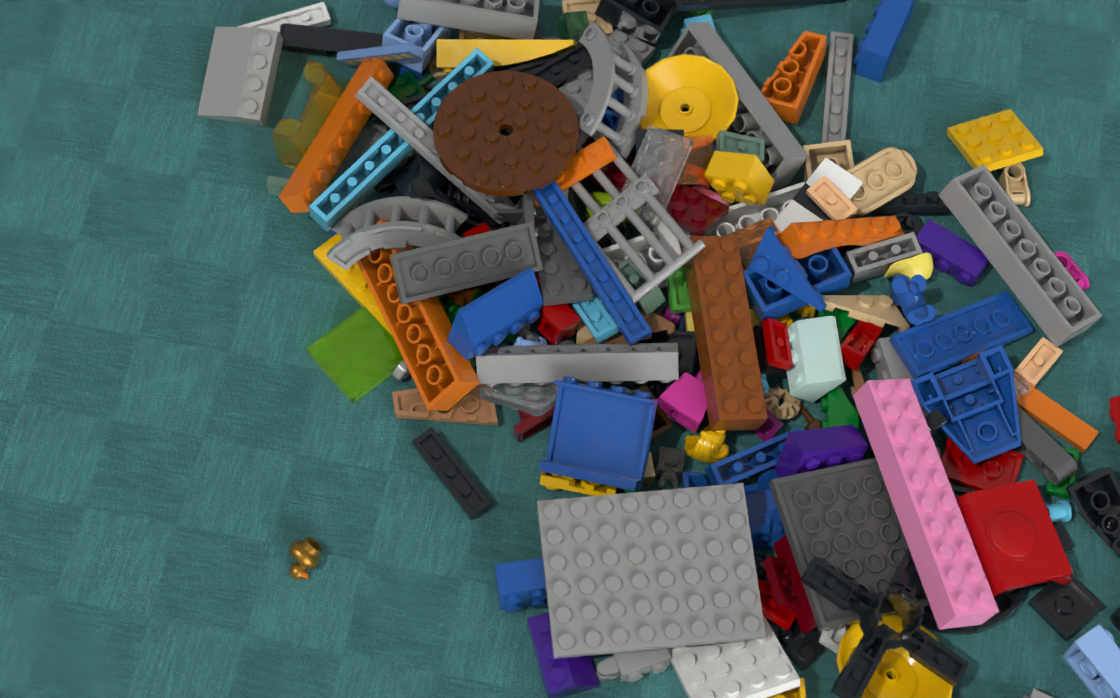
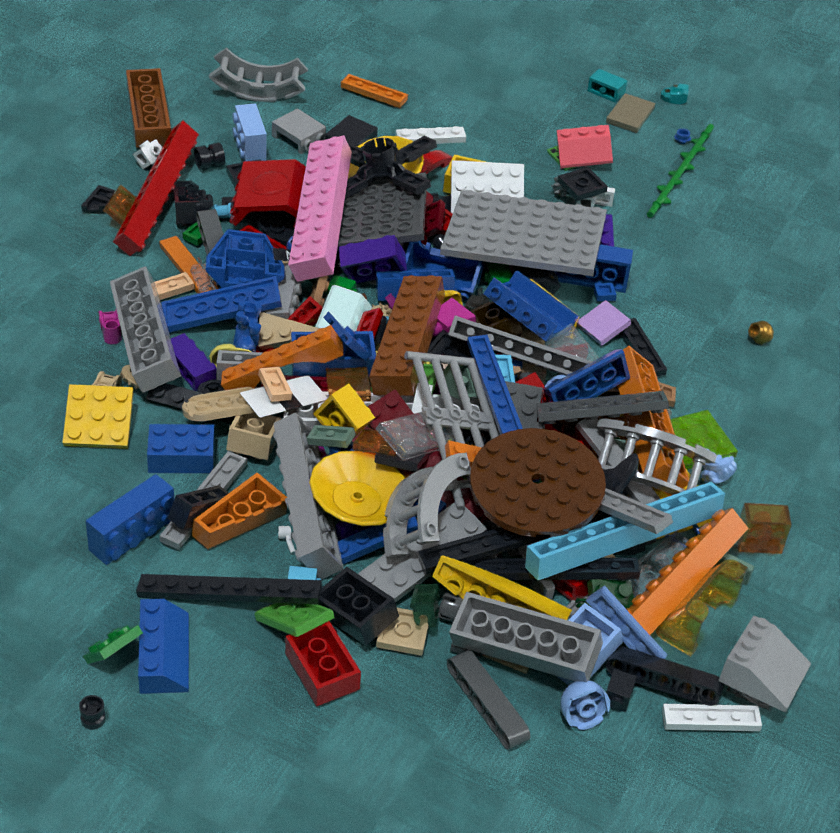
camera: 165 degrees left, 20 degrees down
none -> blue brick [147,424,214,473]
none -> black slope [168,485,229,530]
none -> lavender tile [577,300,631,346]
none -> blue plate [593,283,617,301]
none -> black brick [606,669,637,712]
none -> light blue hair [701,449,737,484]
none -> clear orange brick [737,503,792,554]

